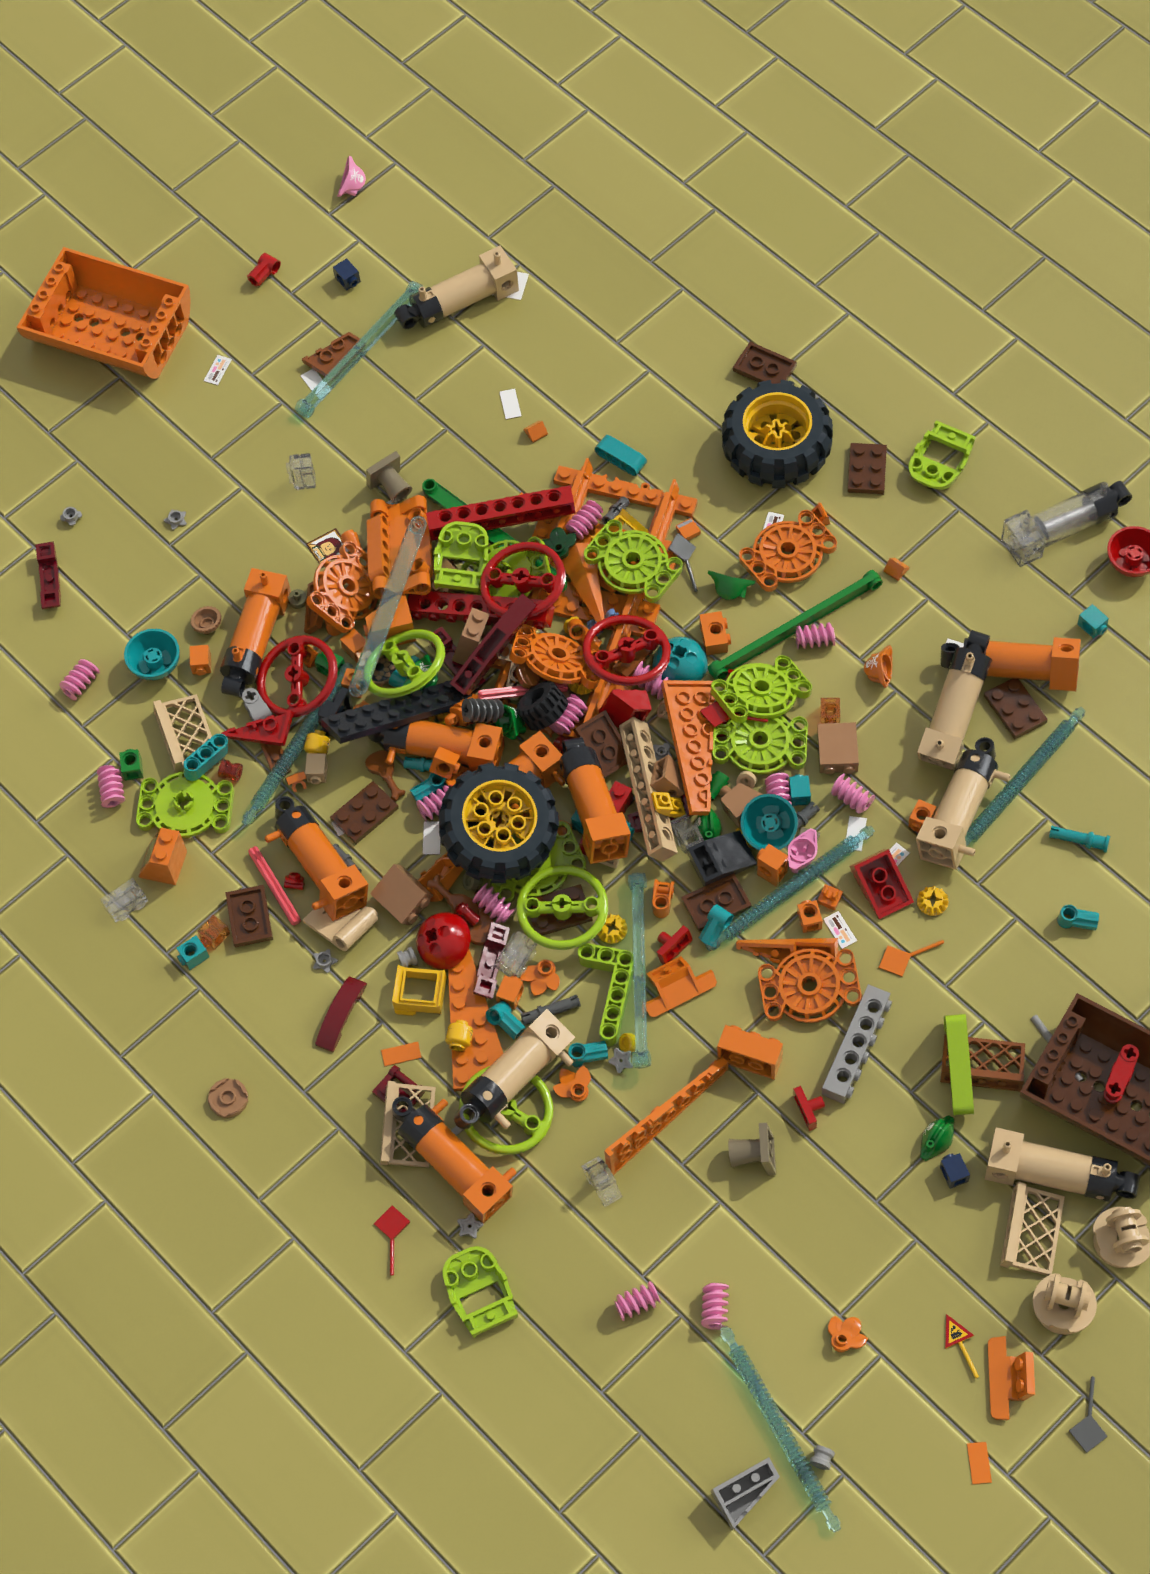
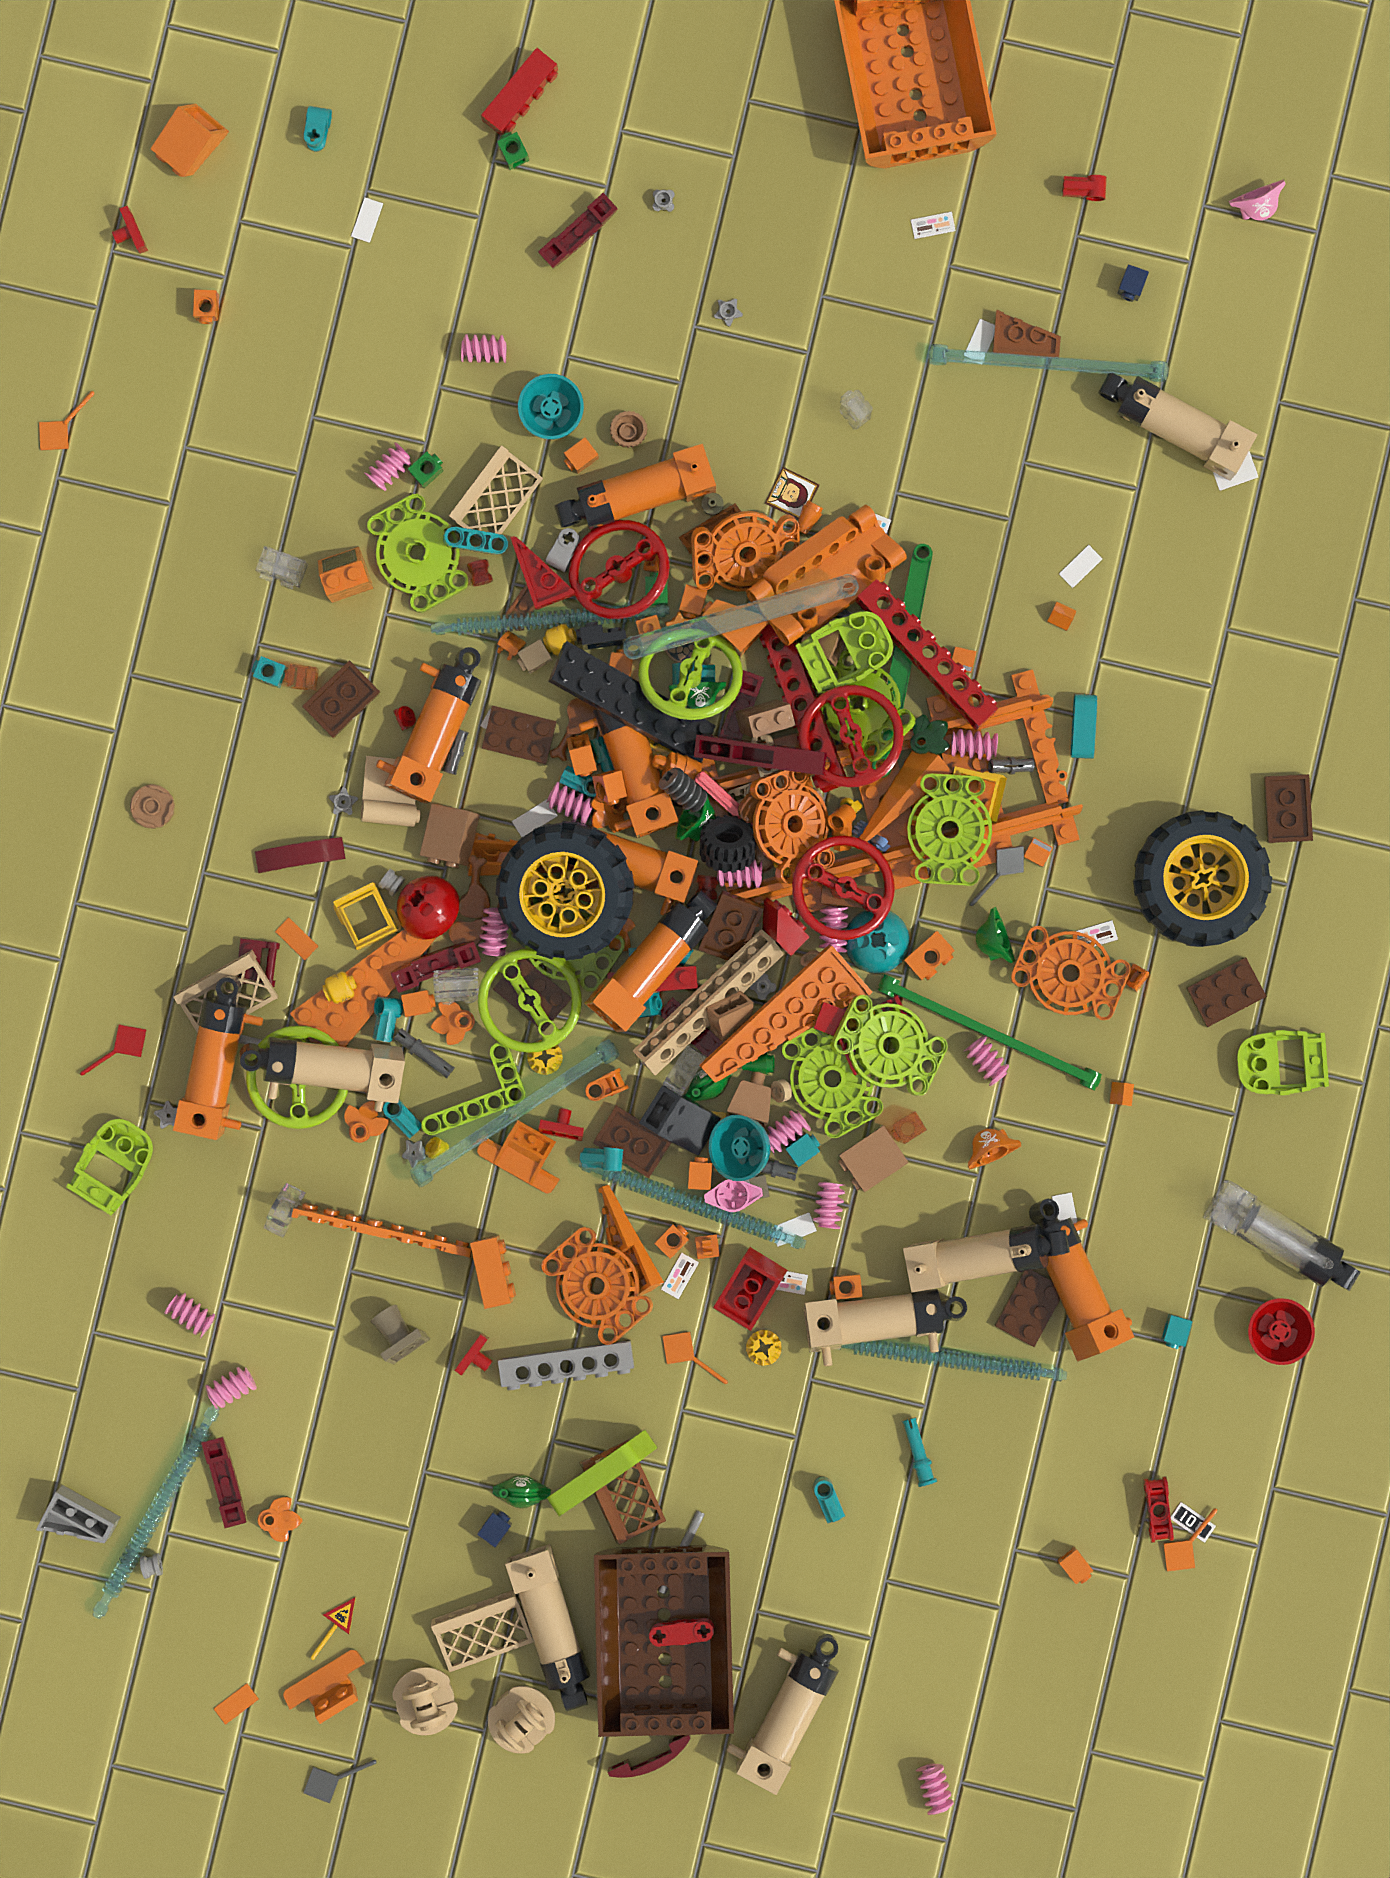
camera: 60 degrees right, 25 degrees up
coral axle [248,846,301,926] -> none
dark tan plant [366,451,412,503] -> none
red pin [455,902,480,926] -> none
yellow slope [651,792,686,818] -> none
none -> dark red slope [201,1436,247,1528]
none -> orange brick [566,733,597,776]

